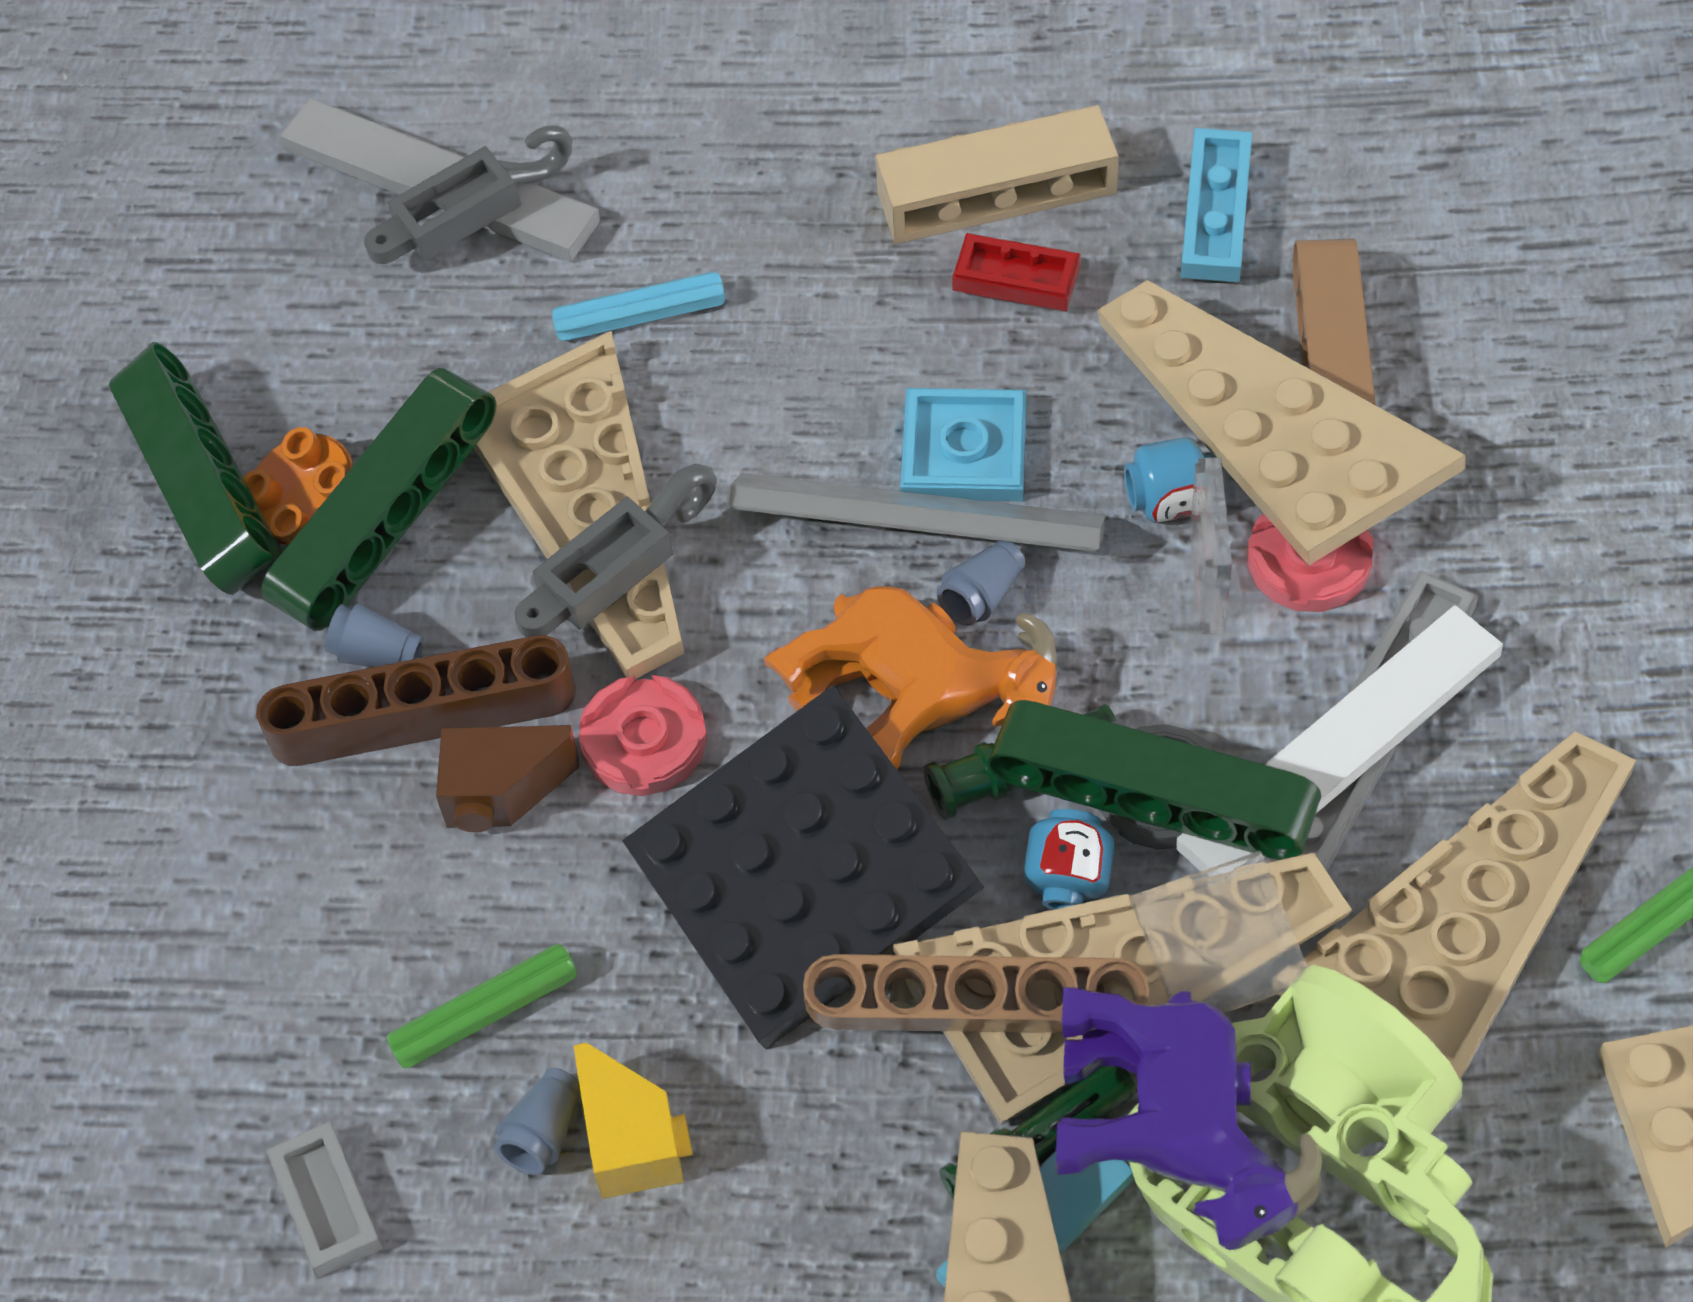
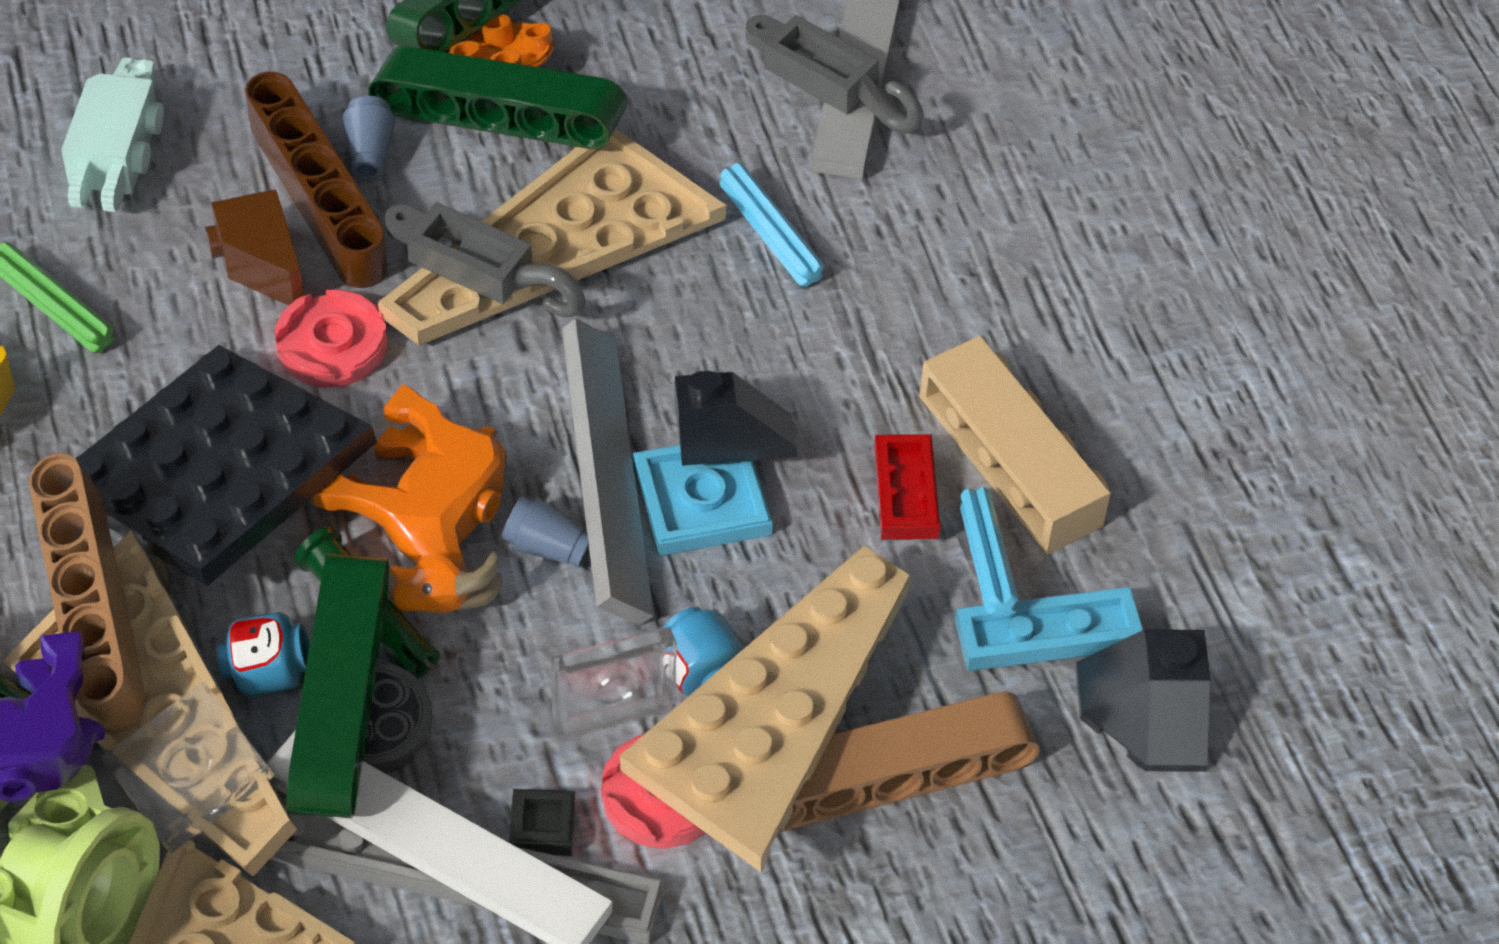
camera: 65 degrees right, 5 degrees down
none -> light aqua hinge [61,57,164,212]
none -> pearl dark grey tile [509,789,575,856]
none -> black slope [674,371,797,466]
none -> medium azure axle [960,487,1018,619]
none -> black slope [1075,629,1211,772]

